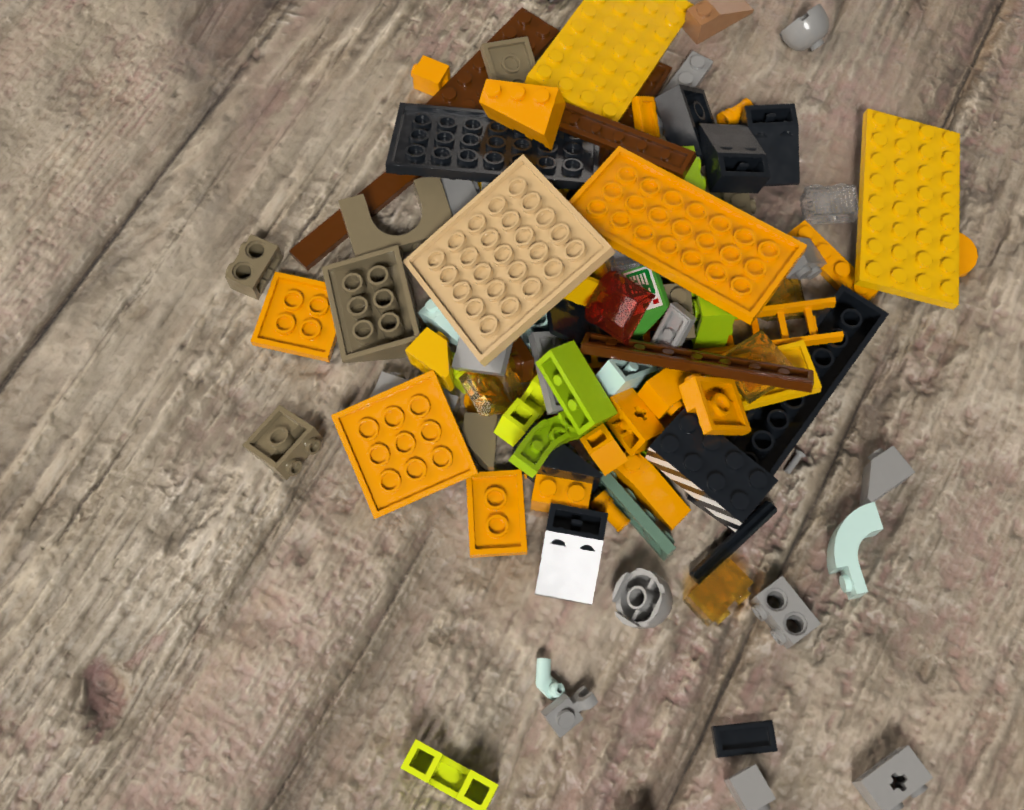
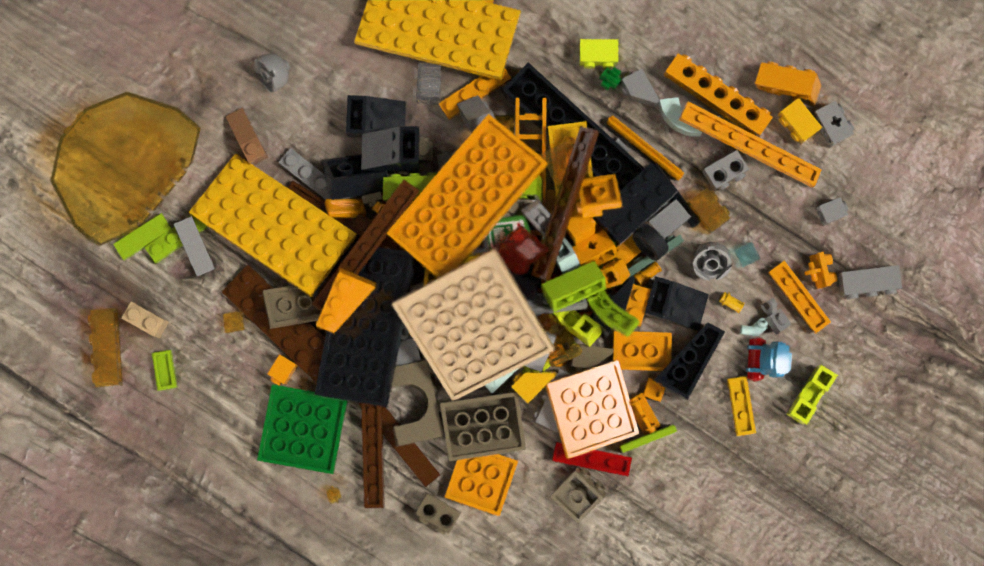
camera: 80 degrees left, 15 degrees up
black tile [711,720,778,758] -> none
light orange pin [716,98,753,125] -> none
none -> clear yellow plate [222,311,245,334]
none -> green plate [257,384,348,474]
none -> clear yellow plate [326,485,341,504]
none -> reddish brown plate [361,403,385,508]
none -> red plate [552,442,632,477]
none -> neon yellow brick [579,39,618,69]
none -> green gear [599,66,623,91]
none -> light orange axle [606,115,684,181]
none -> lime tile [619,425,677,453]
none -> light orange hinge [630,393,661,435]
none -> black tyre [632,224,669,261]
none -> light orange tile [643,378,665,402]
none -> light grey brick [647,200,691,239]
none -> black wedge [653,322,725,400]
none -> light orange brick [664,53,773,137]
none -> light orange plate [679,101,822,187]
none -> yellow pin [719,292,745,313]
none -> yellow tile [727,376,756,436]
none -> clear light blue tile [734,242,761,268]
none -> dark azure piece [746,337,792,382]
none -> light orange wedge [755,61,821,106]
none -> light orange plate [768,260,831,334]
none -> yellow brick [778,98,822,144]
none -> light orange hips [804,252,838,289]

